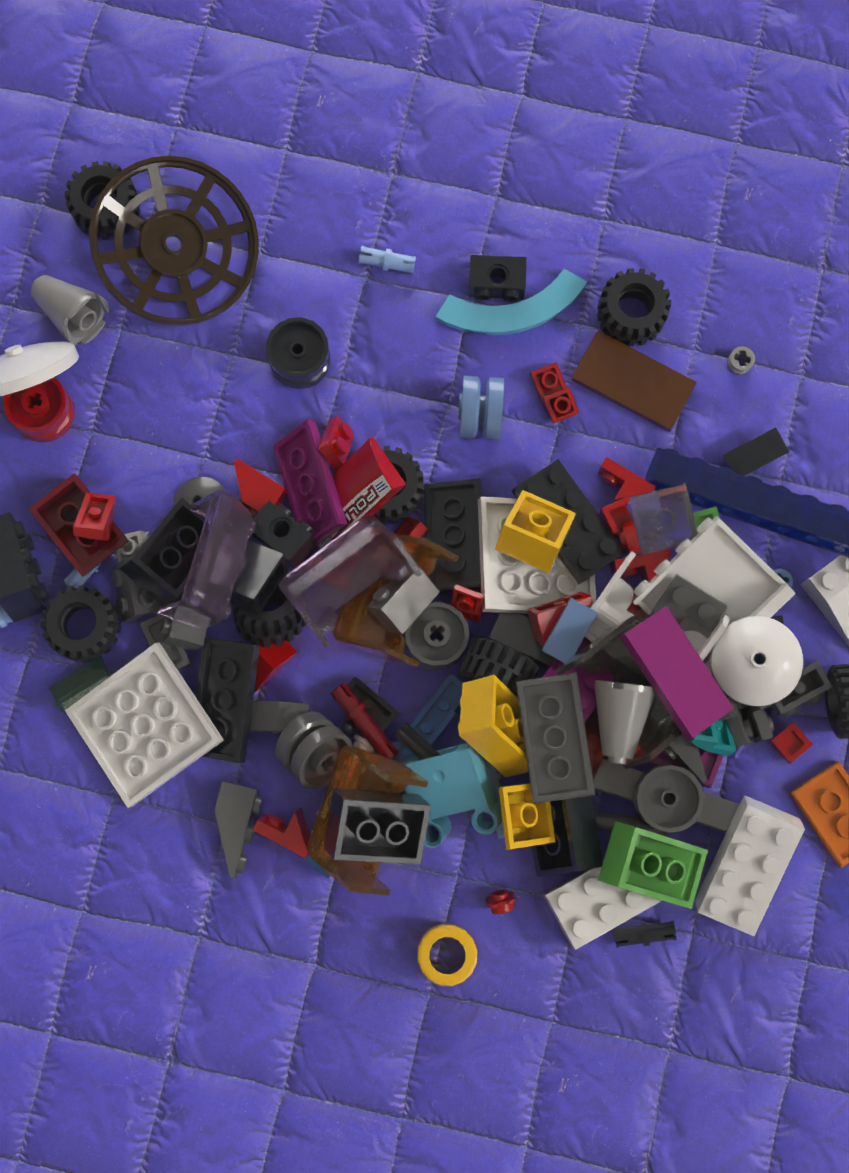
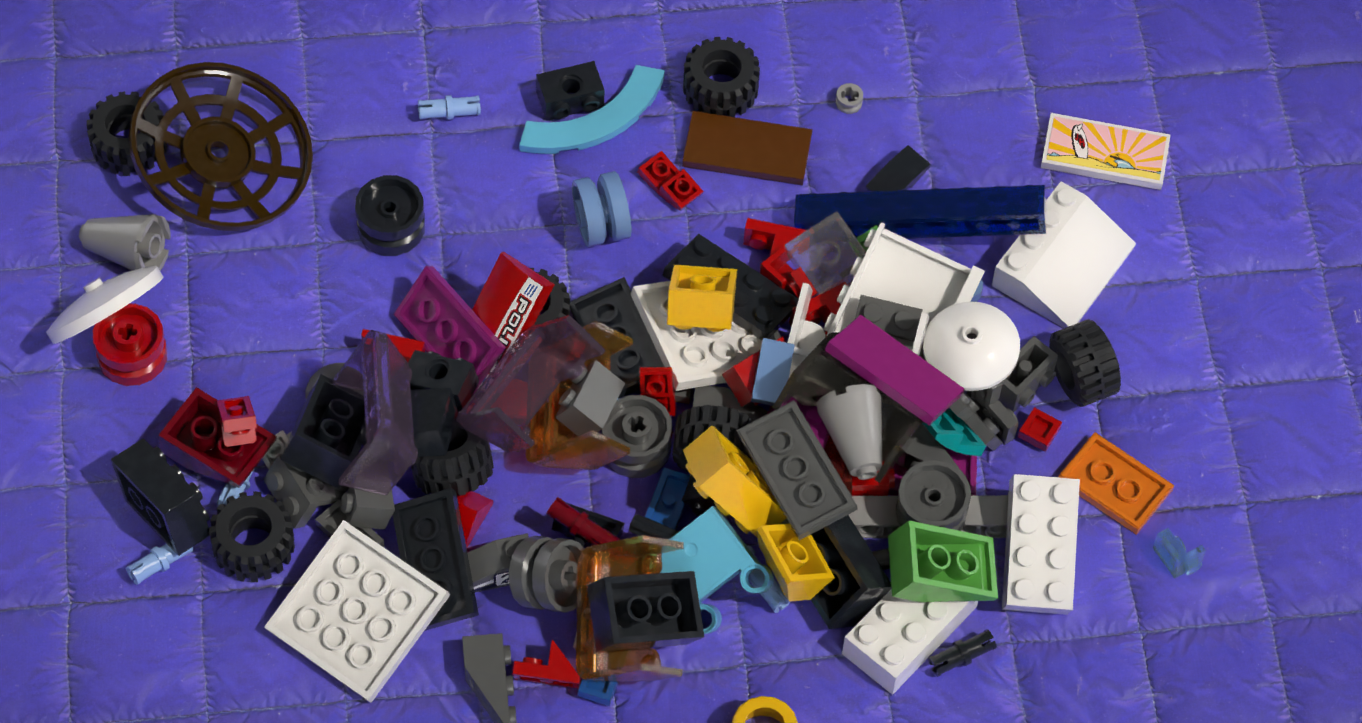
camera: 20 degrees left, 20 degrees down
panel [49,657,111,714] -> none
red plate [318,415,354,470] -> none
red plate [485,889,516,914] -> none

